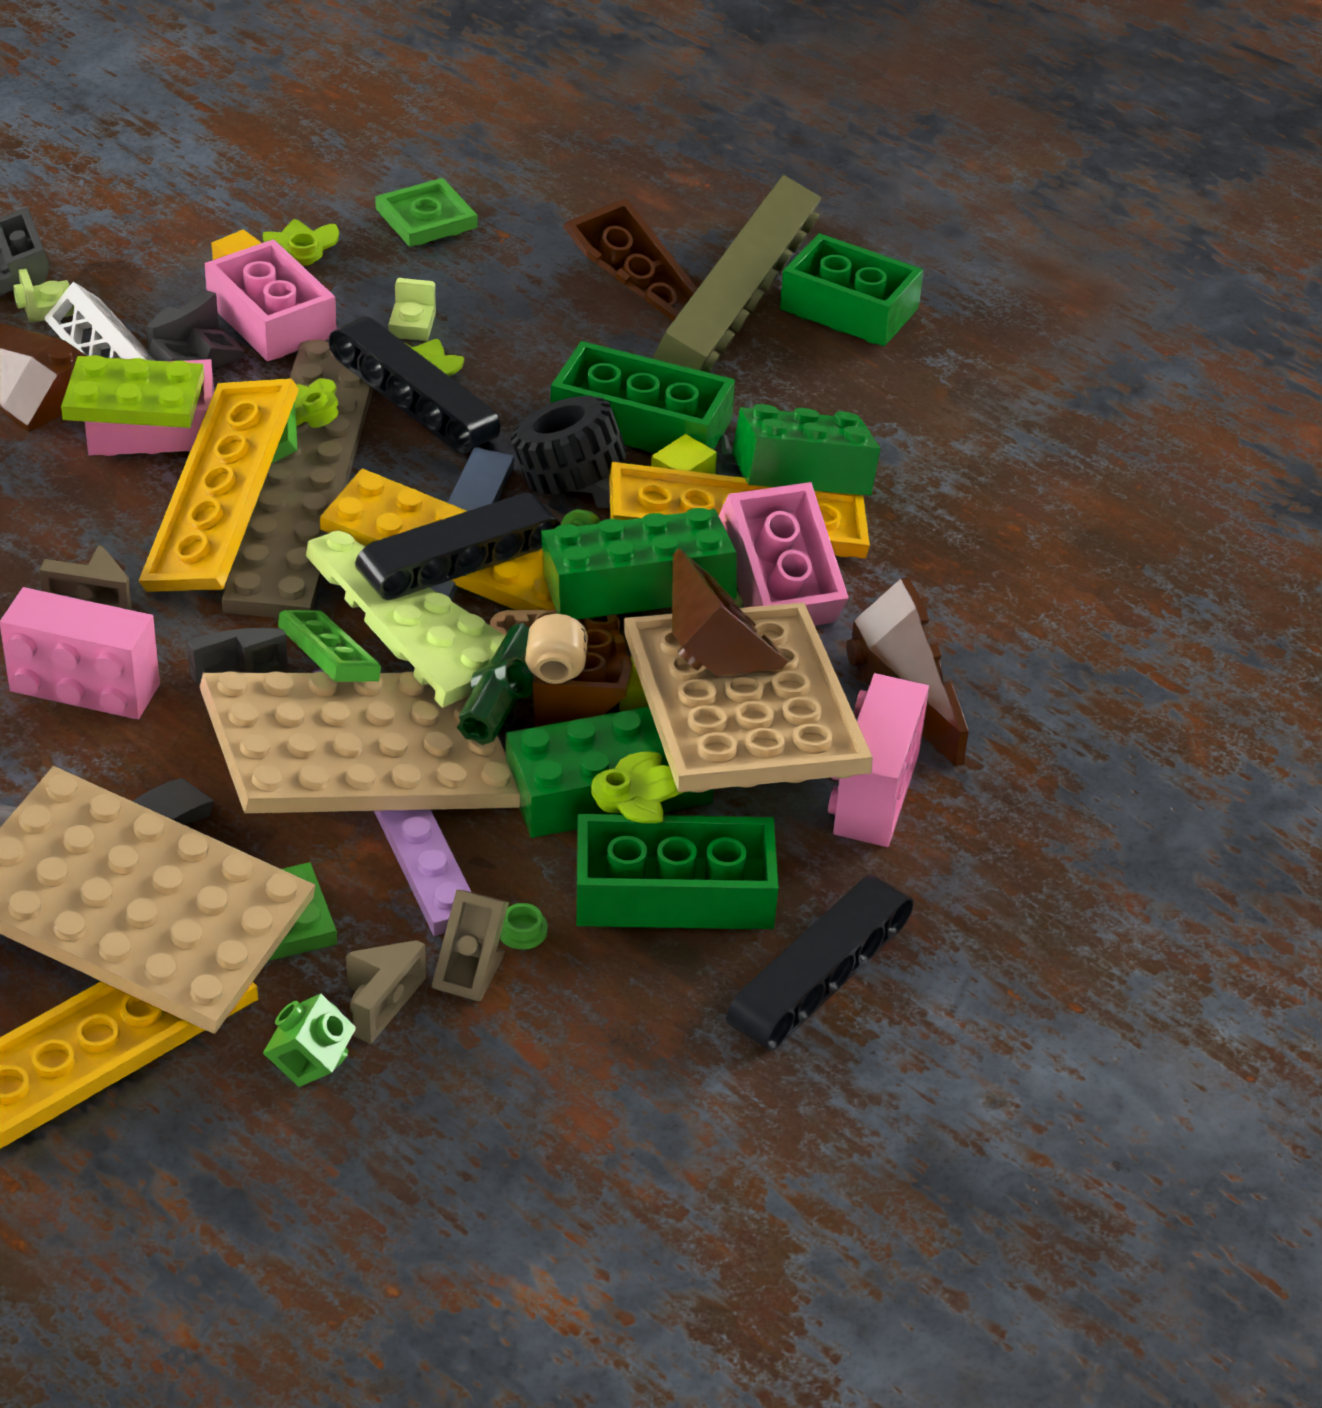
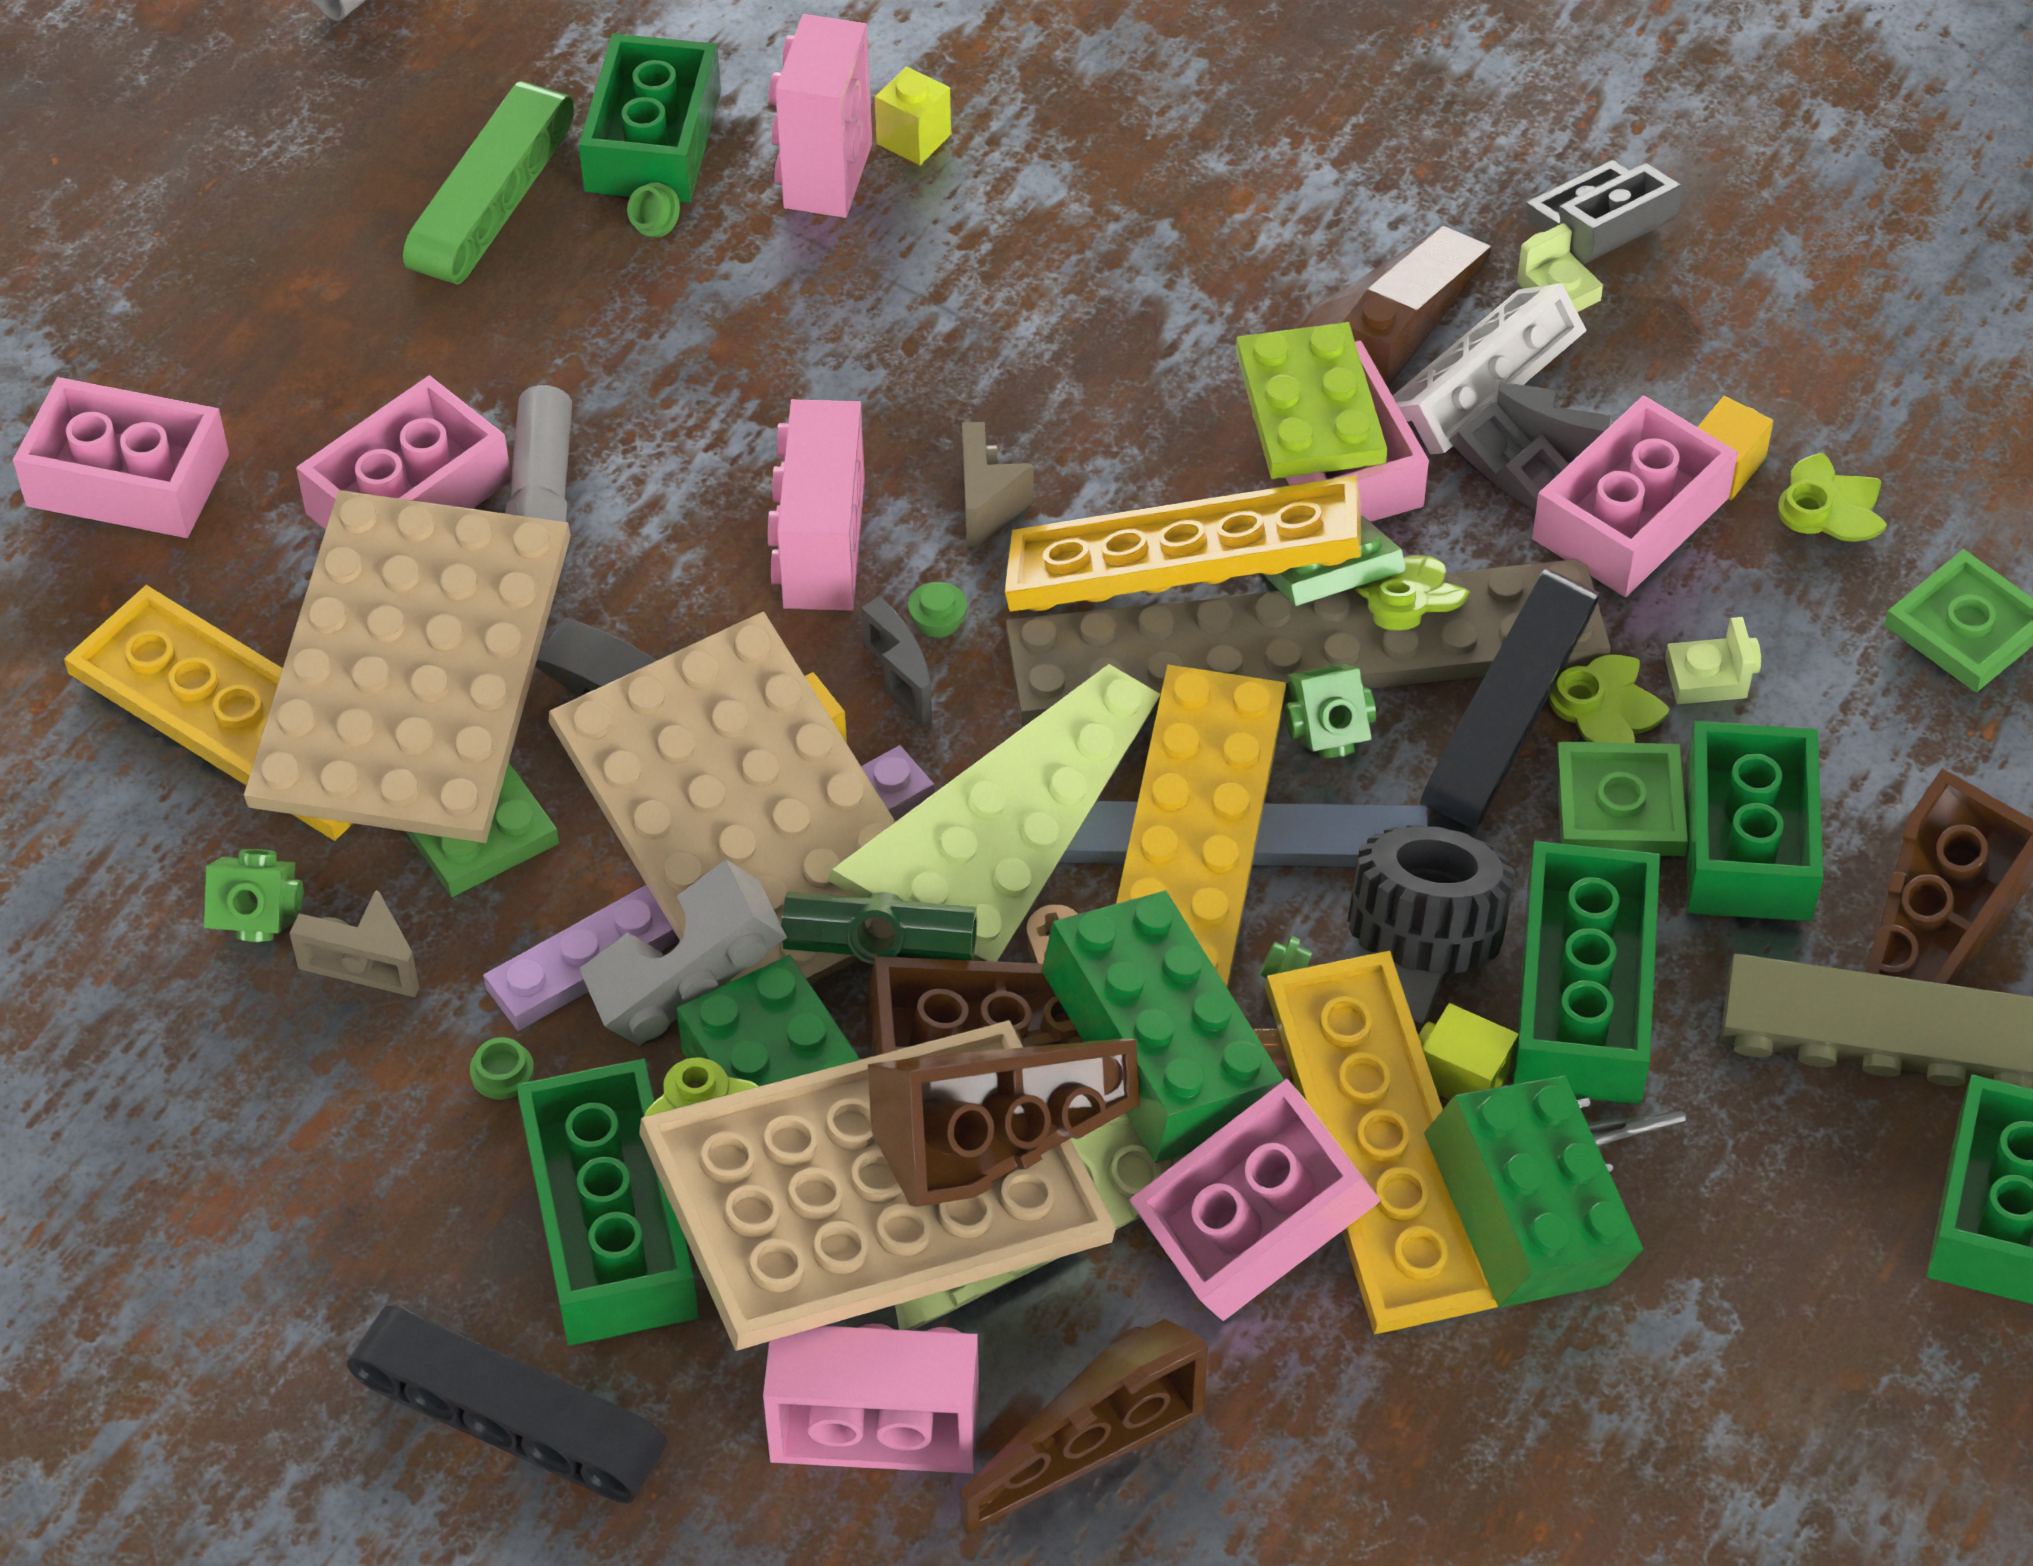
camera: 80 degrees right, 10 degrees up
bright green tile [278,610,381,682] -> none
black beam [355,493,561,600] -> none
dark tan slope [431,890,509,1001] -> none
tan head [525,614,588,684] -> none
none -> light grey arch [579,859,787,1046]
none -> bright green plate [908,582,967,638]
none -> bright green brick [1284,663,1376,758]
none -> bright green plate [1555,742,1688,856]
none -> green brick [1685,721,1823,921]

